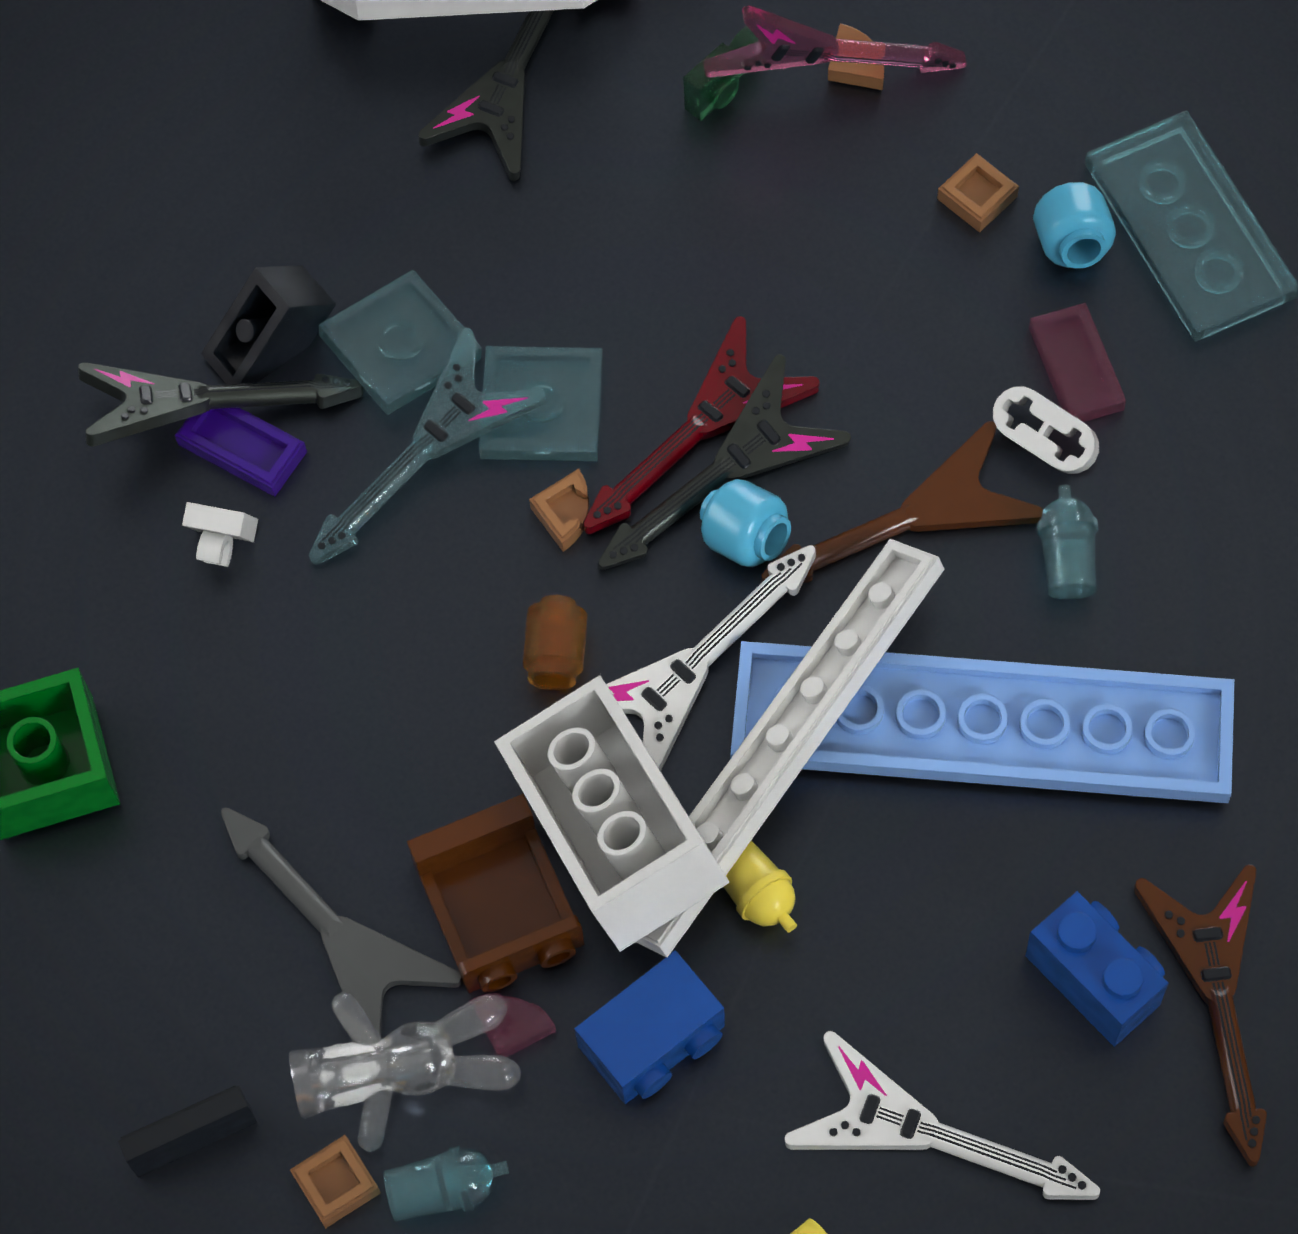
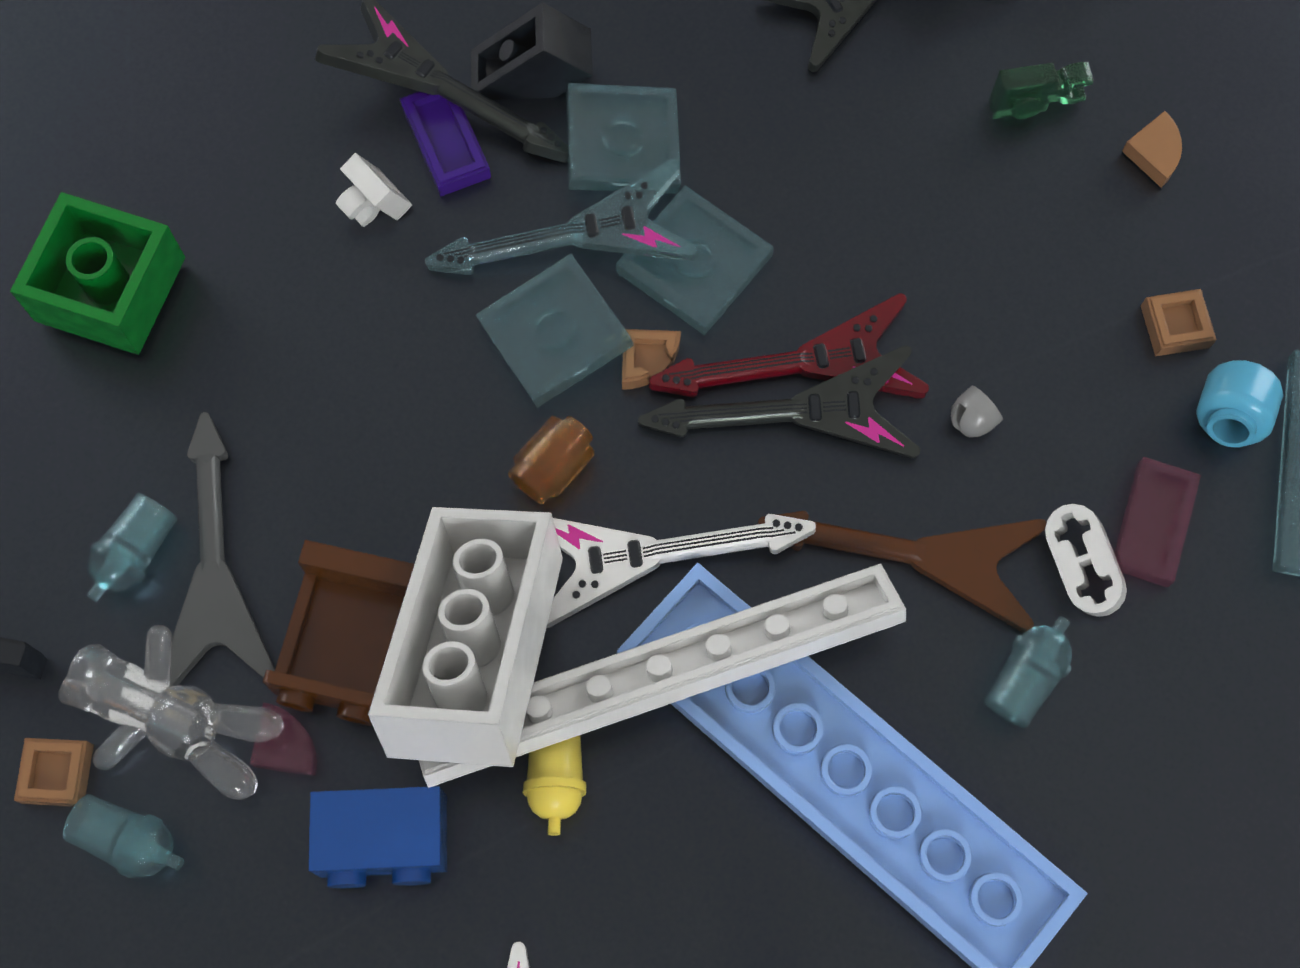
camera: 30 degrees right, 5 degrees up
medium azure head [700,479,791,567] -> none
clear pink piece [703,5,967,77] -> none
none -> clear light blue piece [86,493,178,602]
none -> clear light blue tile [476,254,634,408]
none -> light grey hinge [951,386,1003,438]

